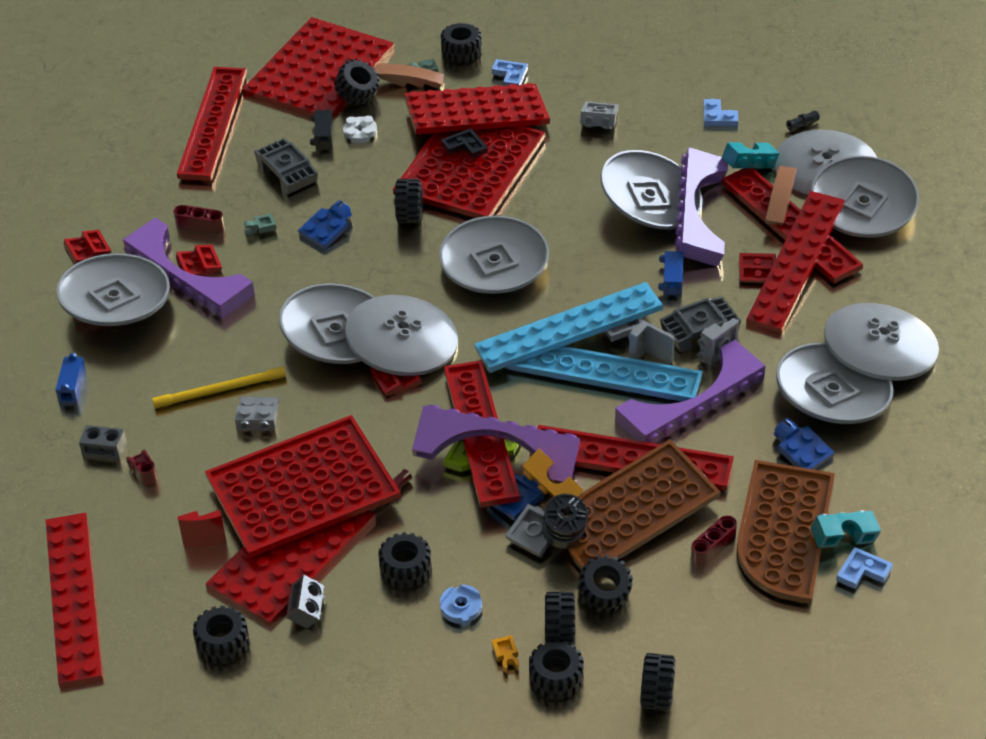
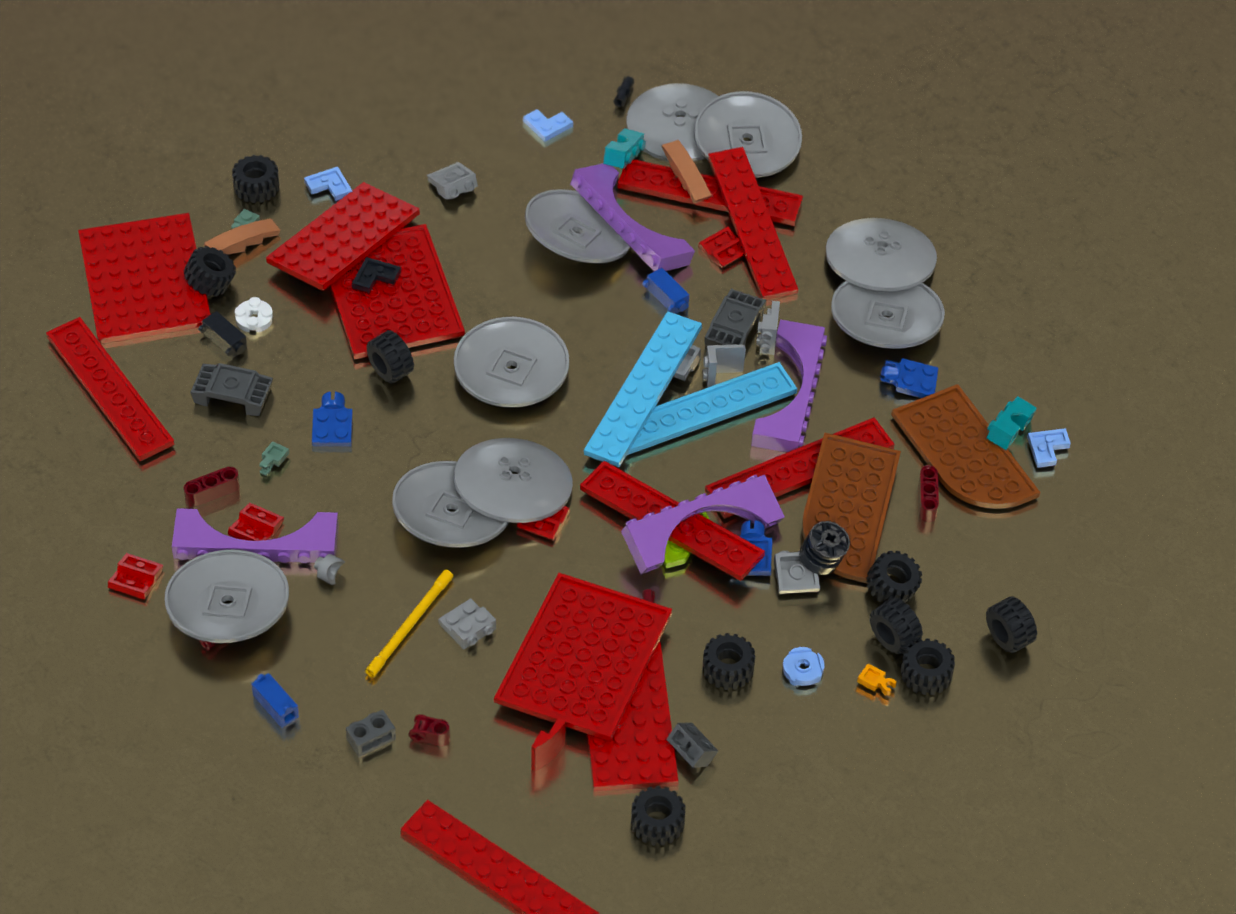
camera: 45 degrees left, 5 degrees up
light orange arch [522,449,584,497] -> none
none -> light grey piece [314,554,345,585]

